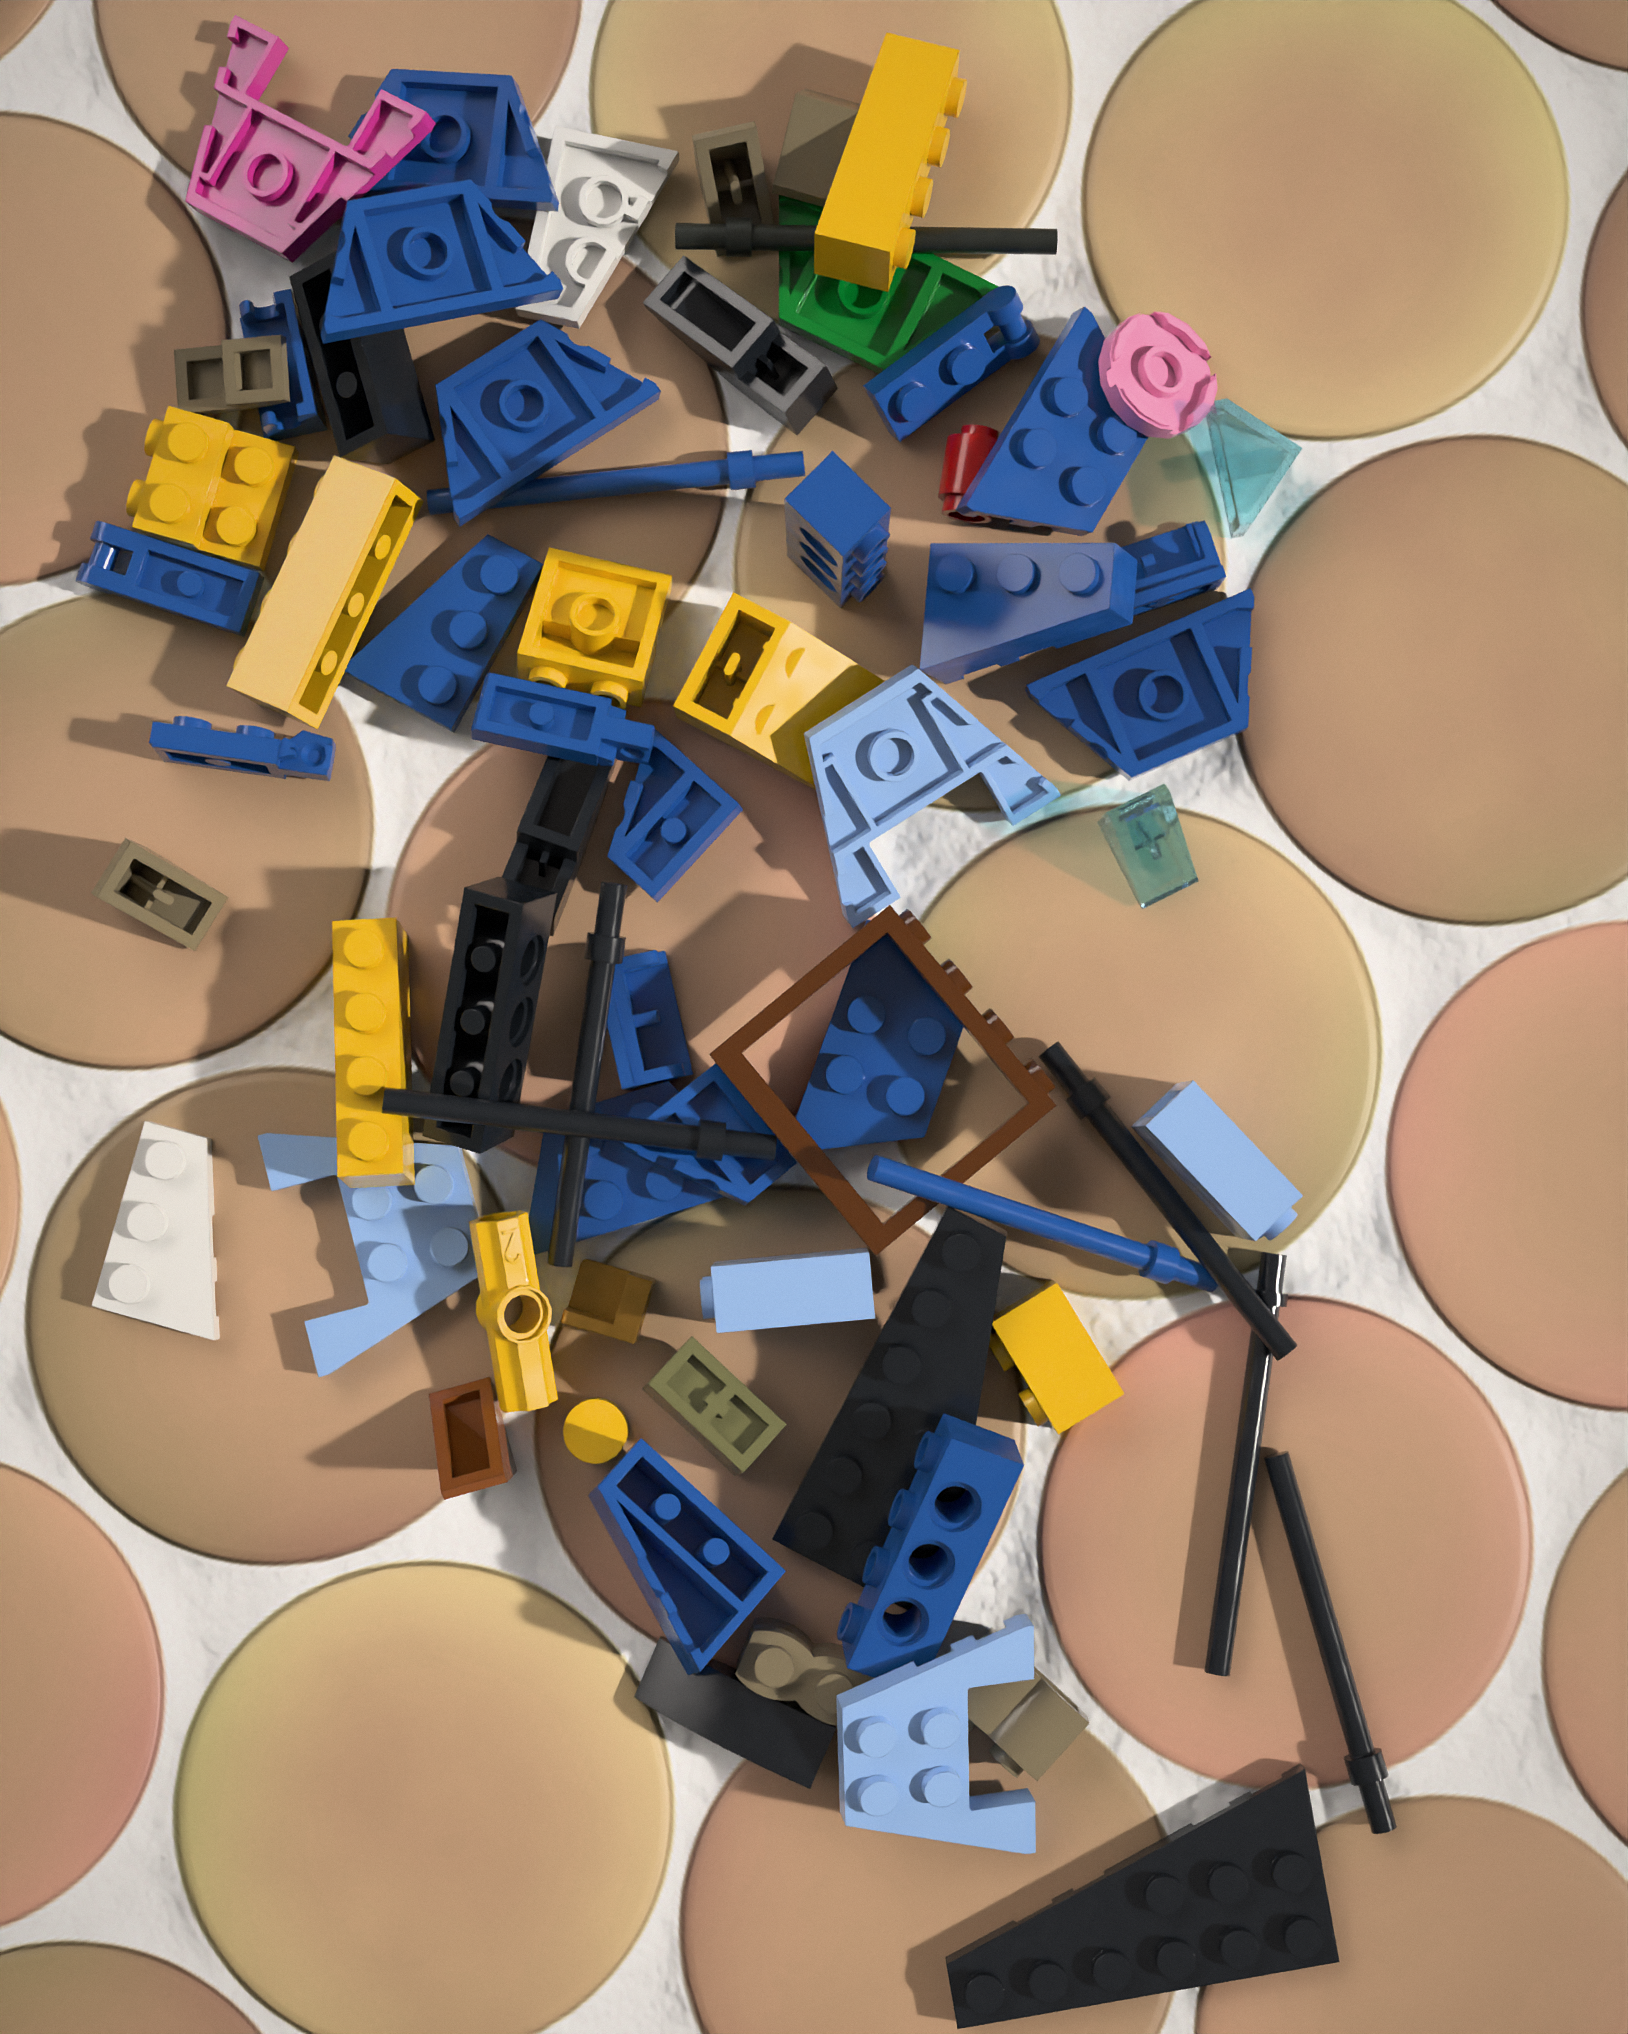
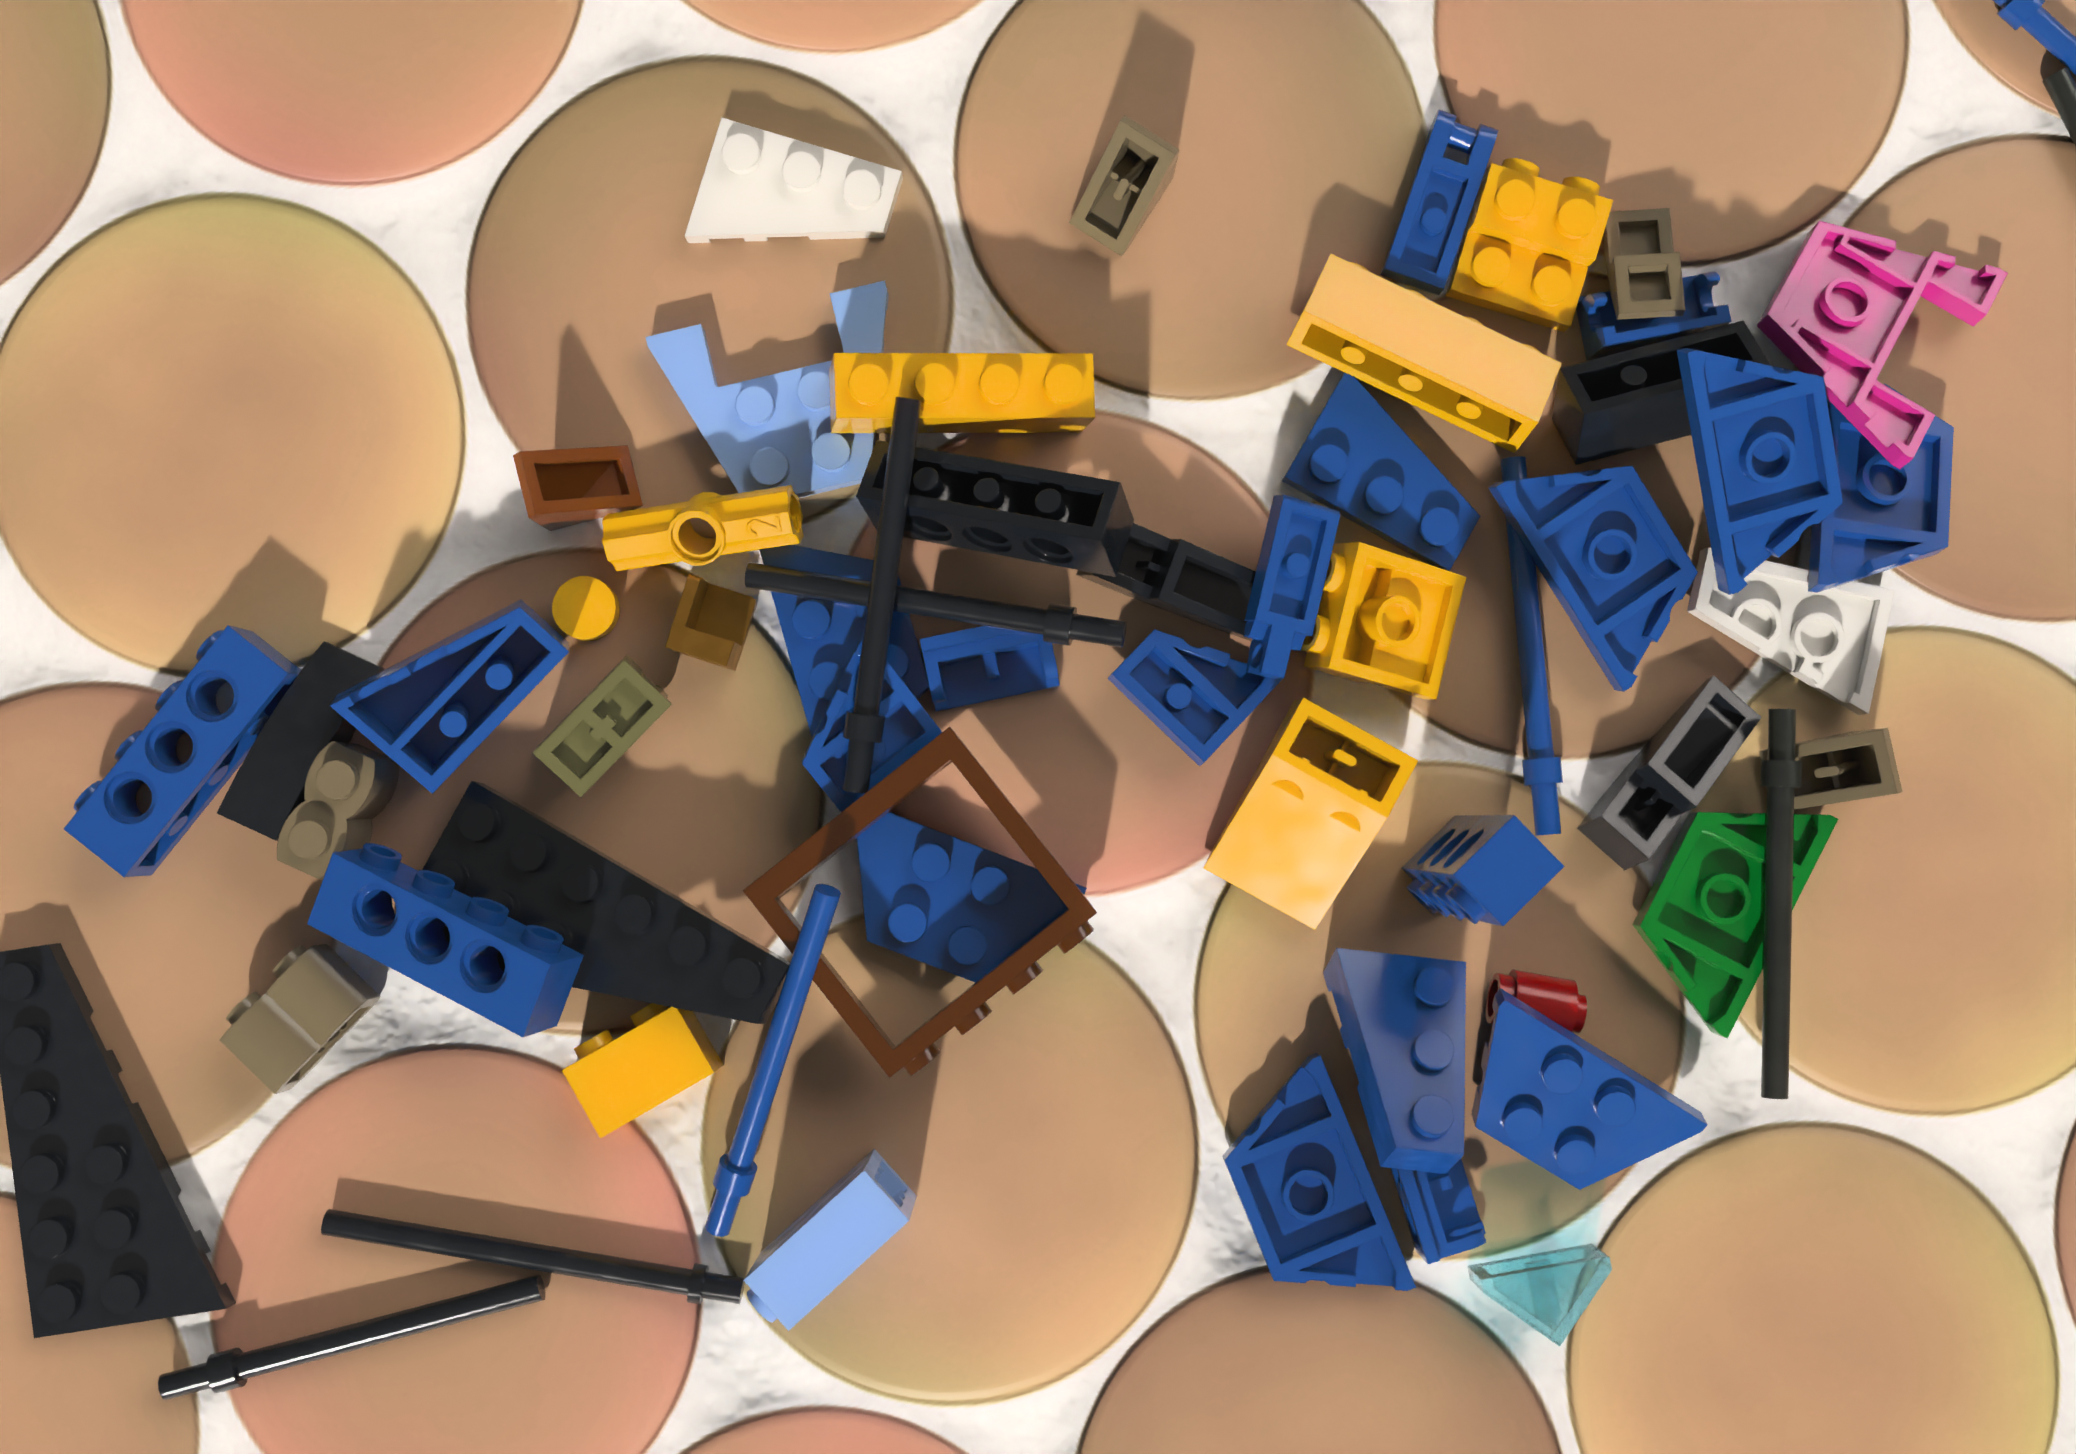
camera: 85 degrees right, 0 degrees up
blue hinge [149,716,336,781] -> none
light blue brick [700,1247,875,1333] -> none
dark tan slope [772,89,860,207] -> none
light blue wing [804,664,1061,928] -> none
yellow brick [814,32,967,292] -> none
light blue wing [836,1614,1036,1854] -> none
blue plate [863,285,1040,442] -> none
black bar [1039,1041,1298,1361] -> none
clear light blue slope [1097,784,1199,909] -> none
bright pink tile [1098,311,1217,439] -> none
none -> blue brick [64,625,301,877]

